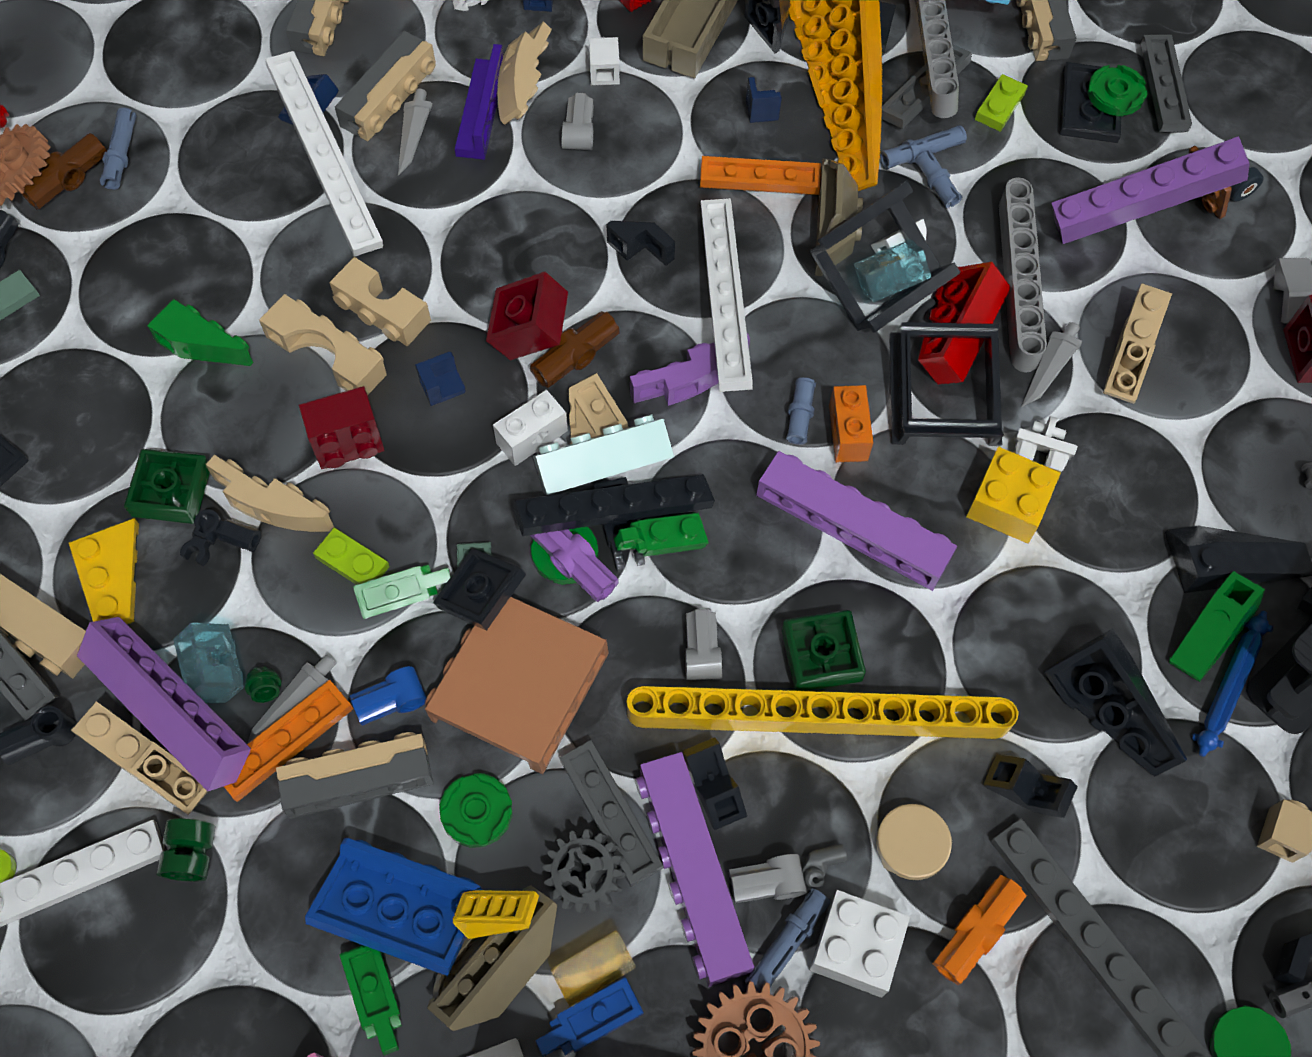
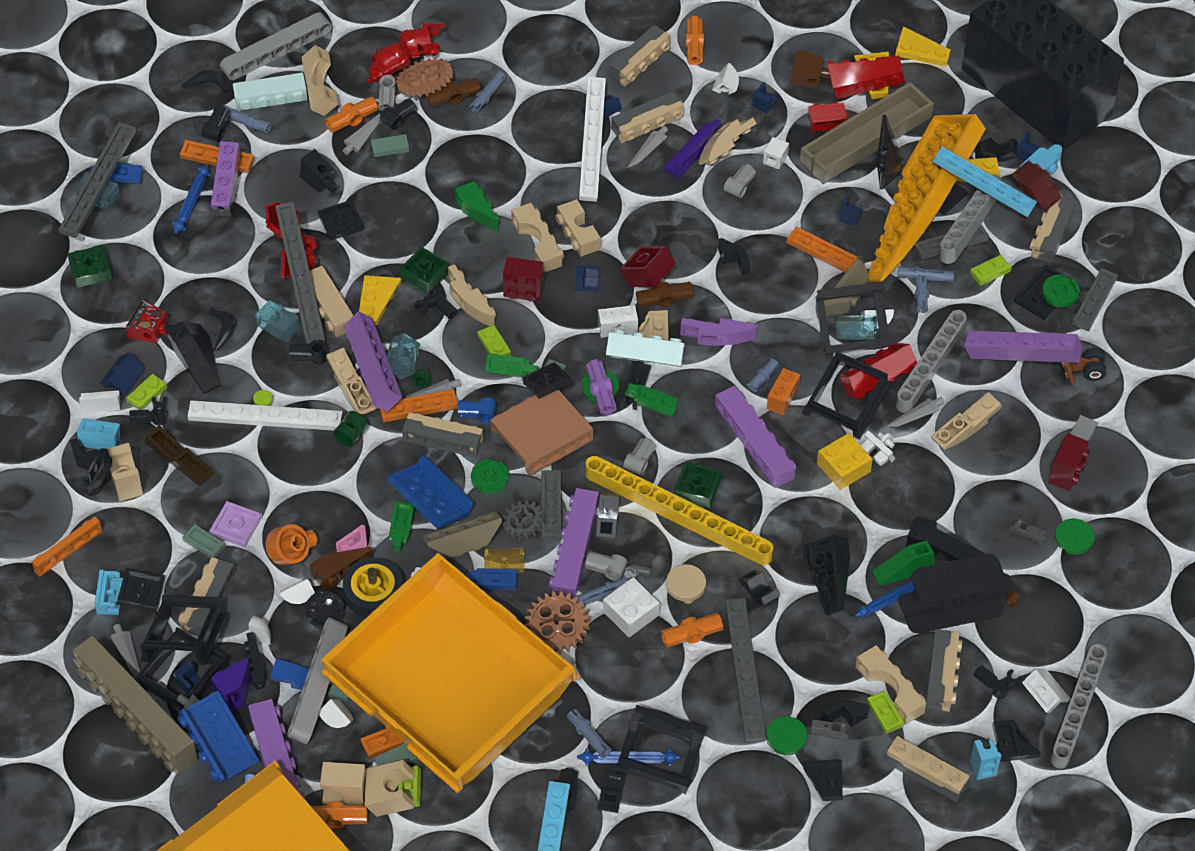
camera: 30 degrees right, 10 degrees down
yellow slope [453,890,539,939] -> none
black plate [513,474,715,536] -> none
white plate [701,198,752,392] -> none

